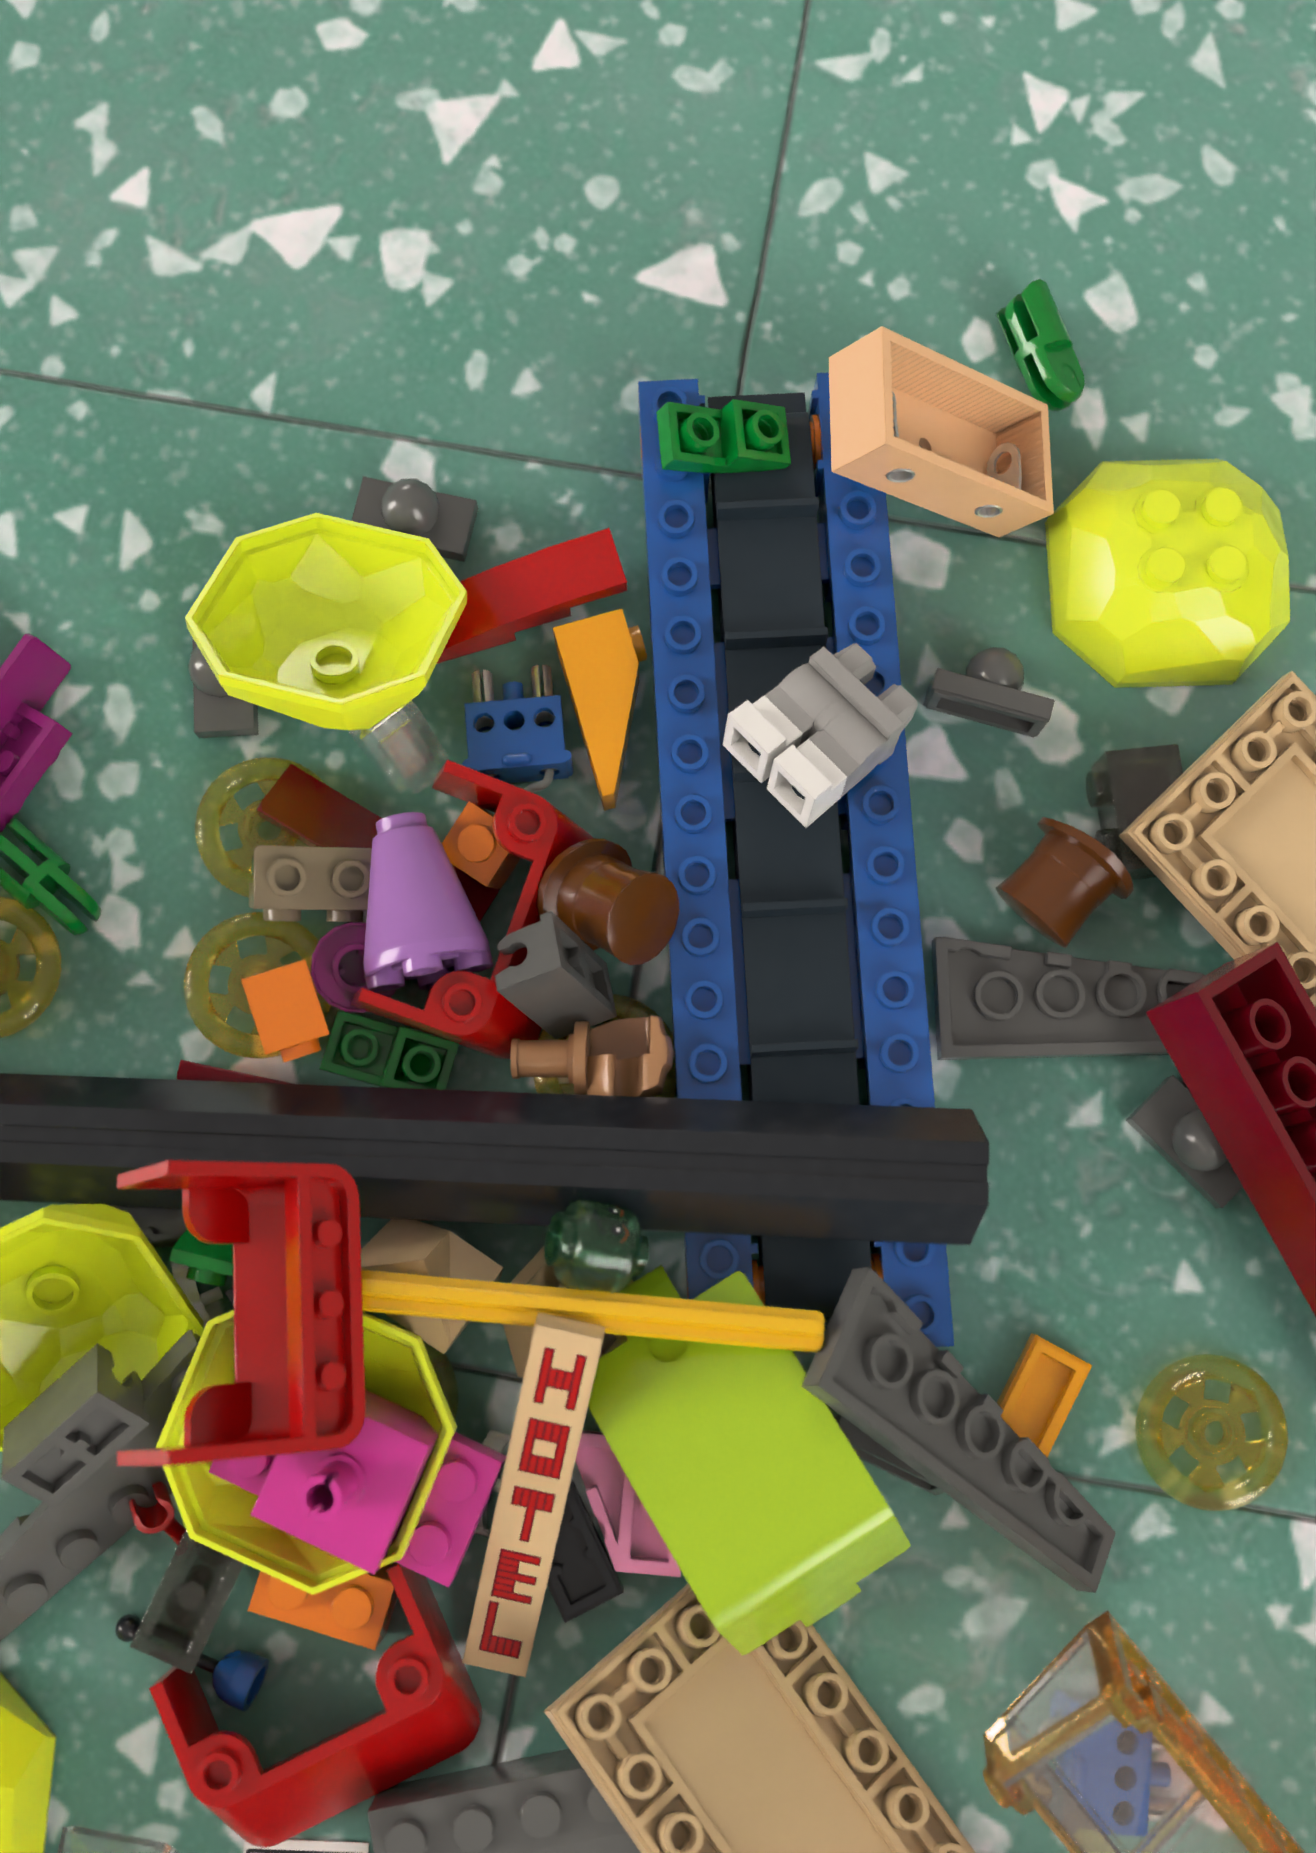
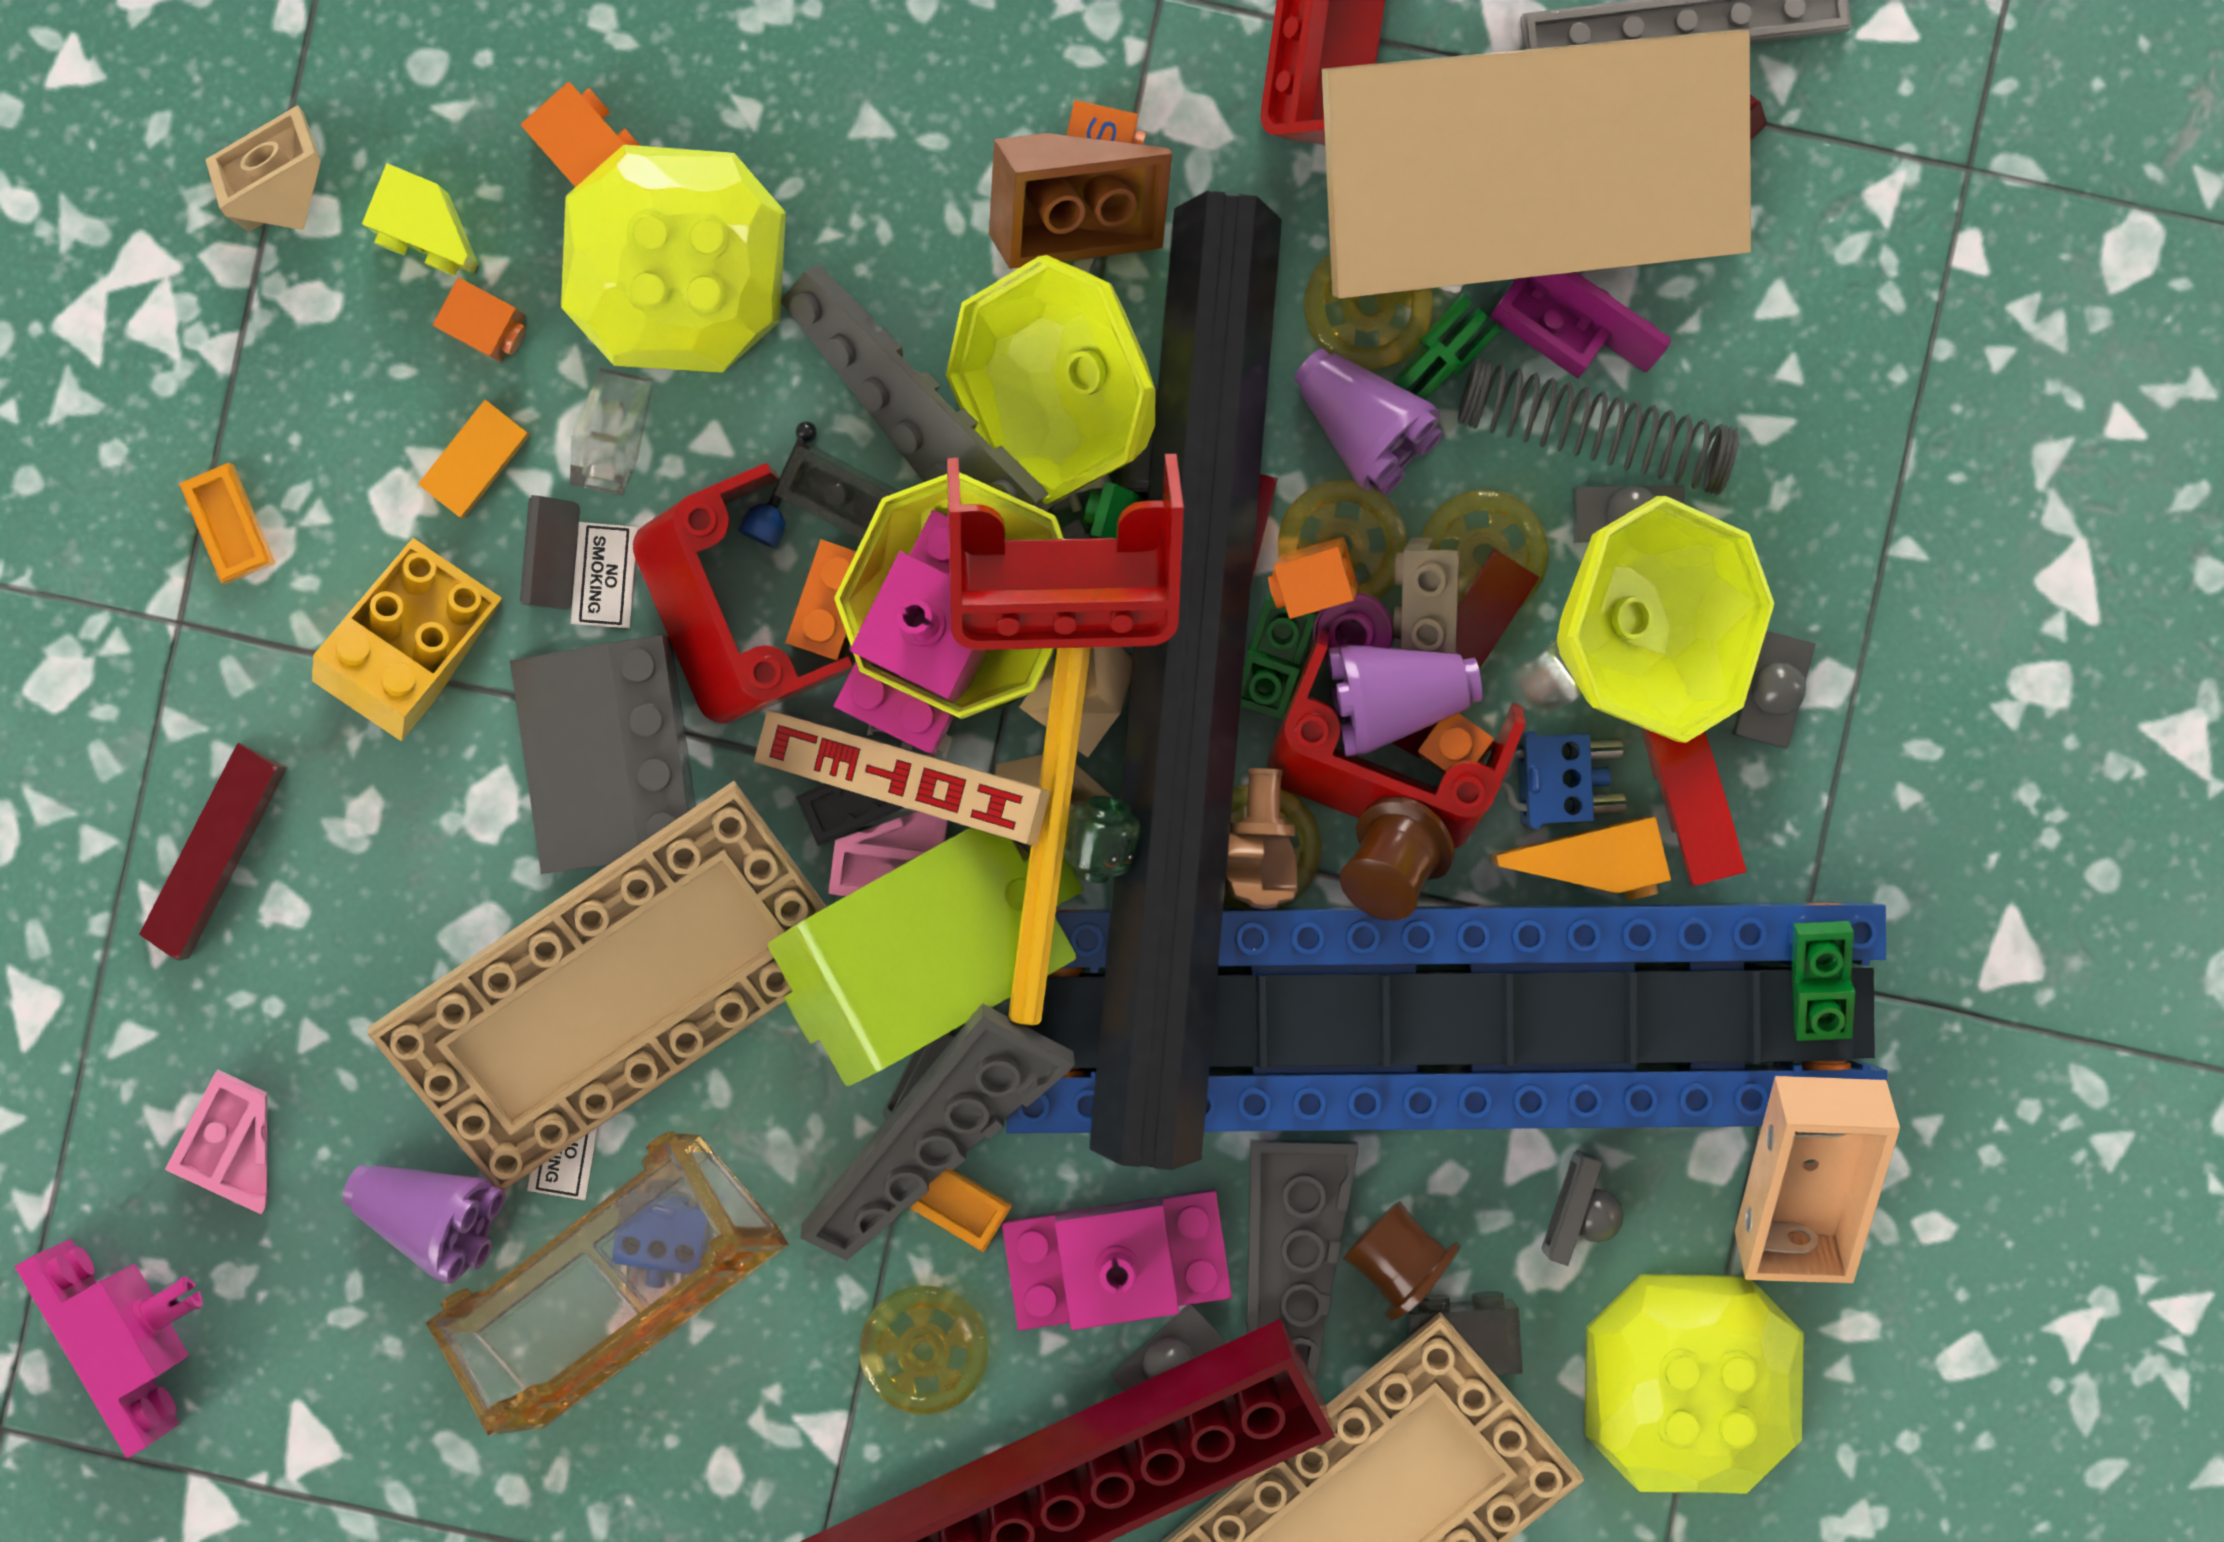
camera: 90 degrees right, 10 degrees up
dark grey hinge [1,1343,150,1509] -> none
red hand [129,1482,192,1548] -> none
dark grey hinge [495,911,617,1039] -> none
hips [723,643,918,828] -> none
green arm [996,279,1085,411] -> none
none -> dark pink brick [1002,1188,1232,1331]
none -> medium lavender cone [1294,349,1443,496]
none -> dark grey piece [1458,357,1740,496]

